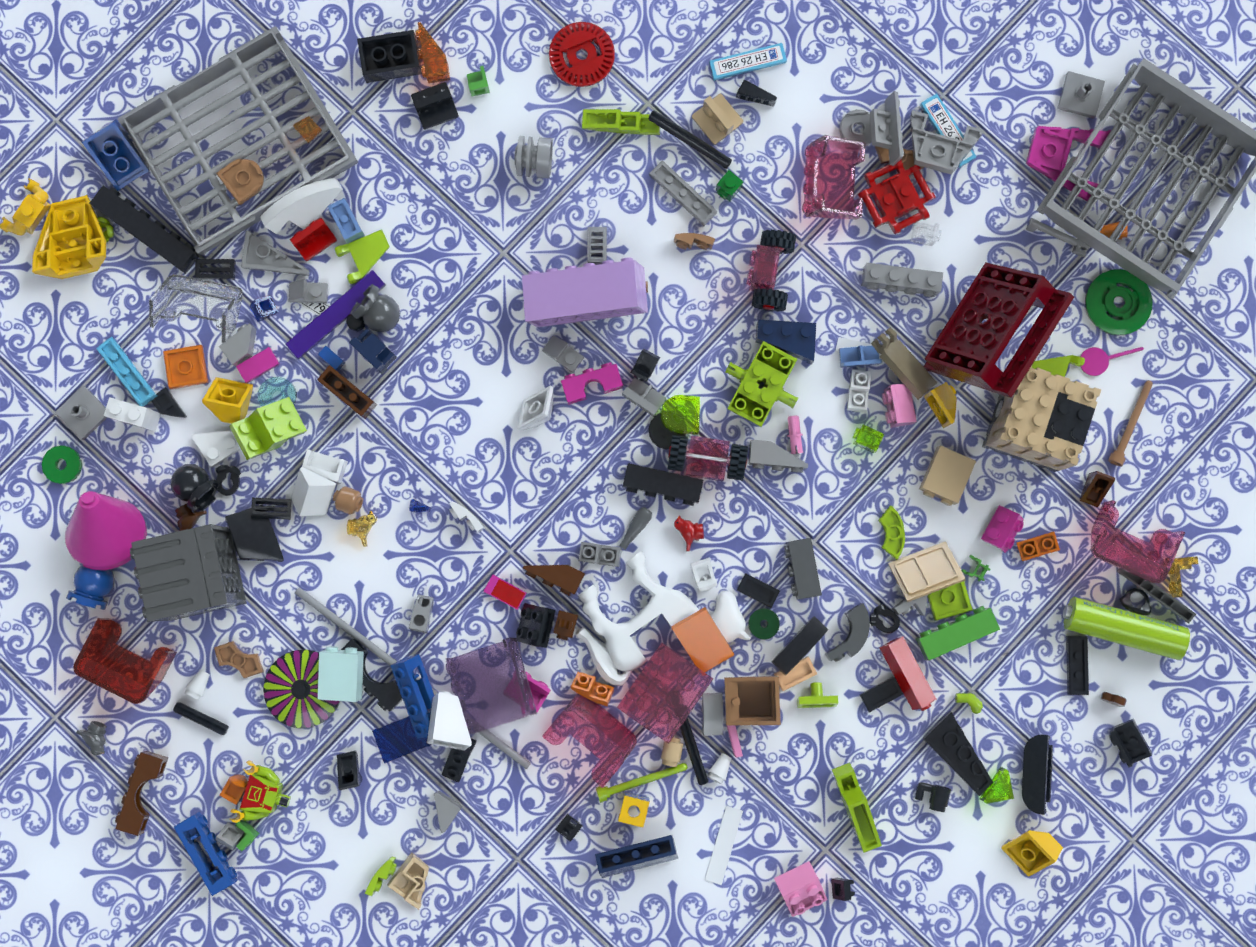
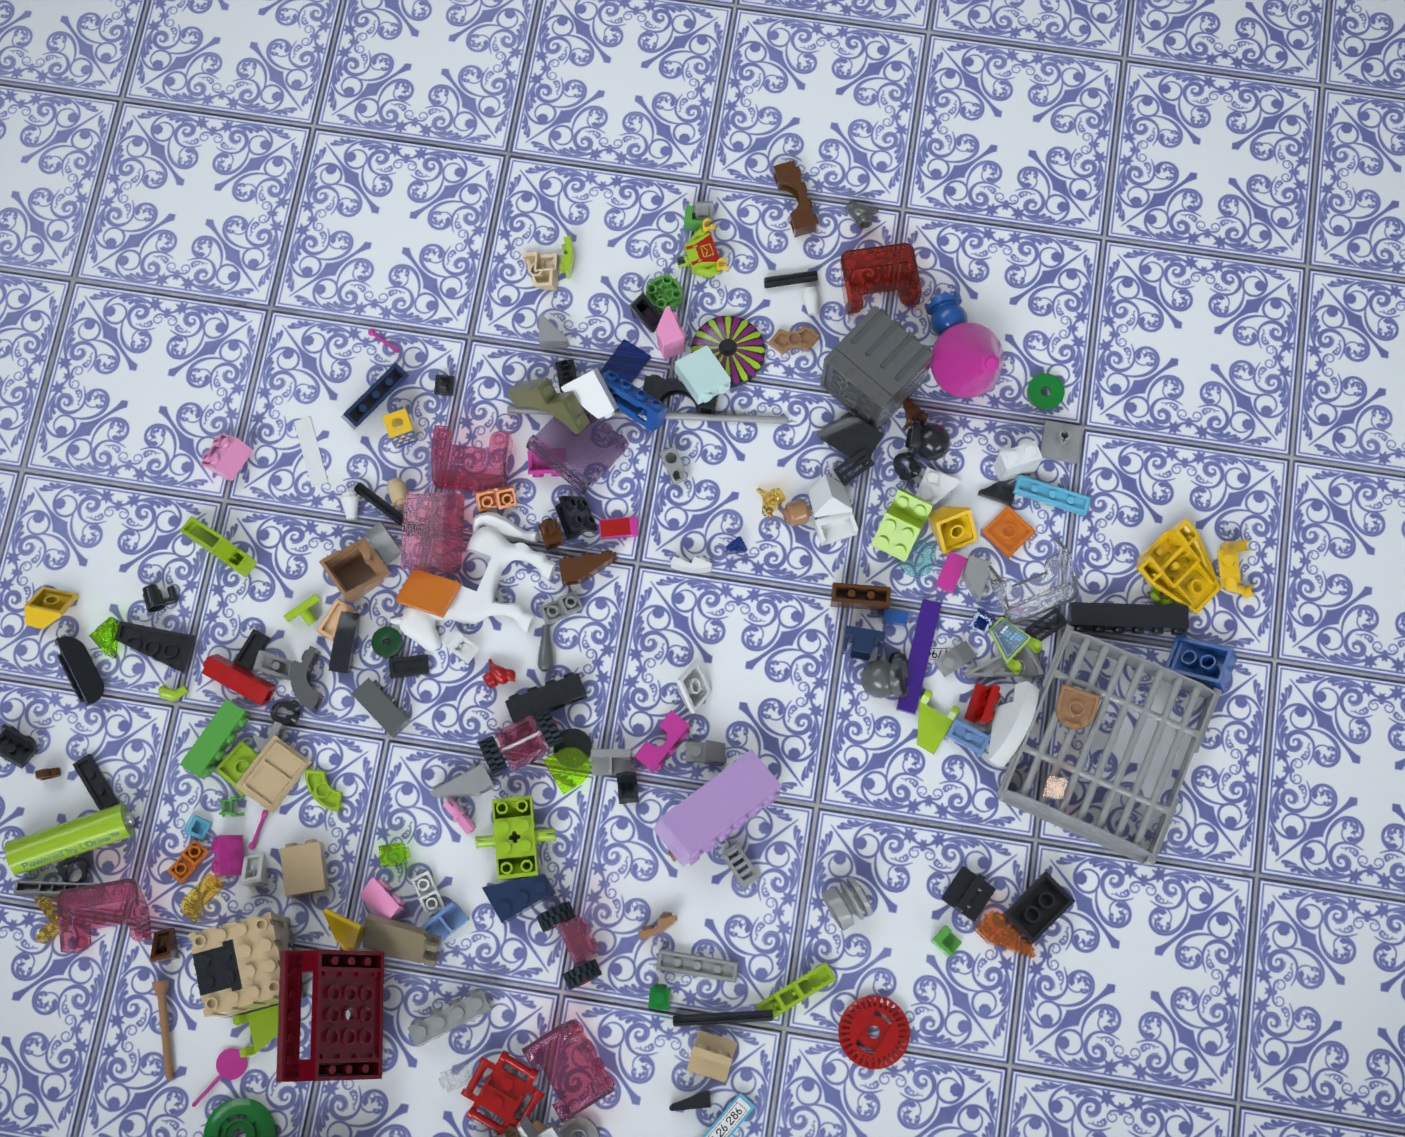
camera: 150 degrees right, 10 degrees down
blue brick [174,812,238,896] -> none
orange plate [219,774,248,805] -> none
lime piece [596,763,688,803] -> none
bright pink tile [725,719,743,758] -> none
black tile [831,877,855,901] -> none
none -> clear yellow bracket [180,874,224,923]
none -> medium azure slope [183,813,212,841]
none -> white slope [240,853,268,887]
none -> dark pink hinge [248,809,268,850]
none -> light grey slope [253,650,293,681]
none -> dark pink hinge [368,329,400,353]
none -> olive arch [507,378,590,434]
none -> bright green tile [646,275,683,312]
none -> bright pink slope [656,306,687,360]
none -> flag [989,617,1042,674]

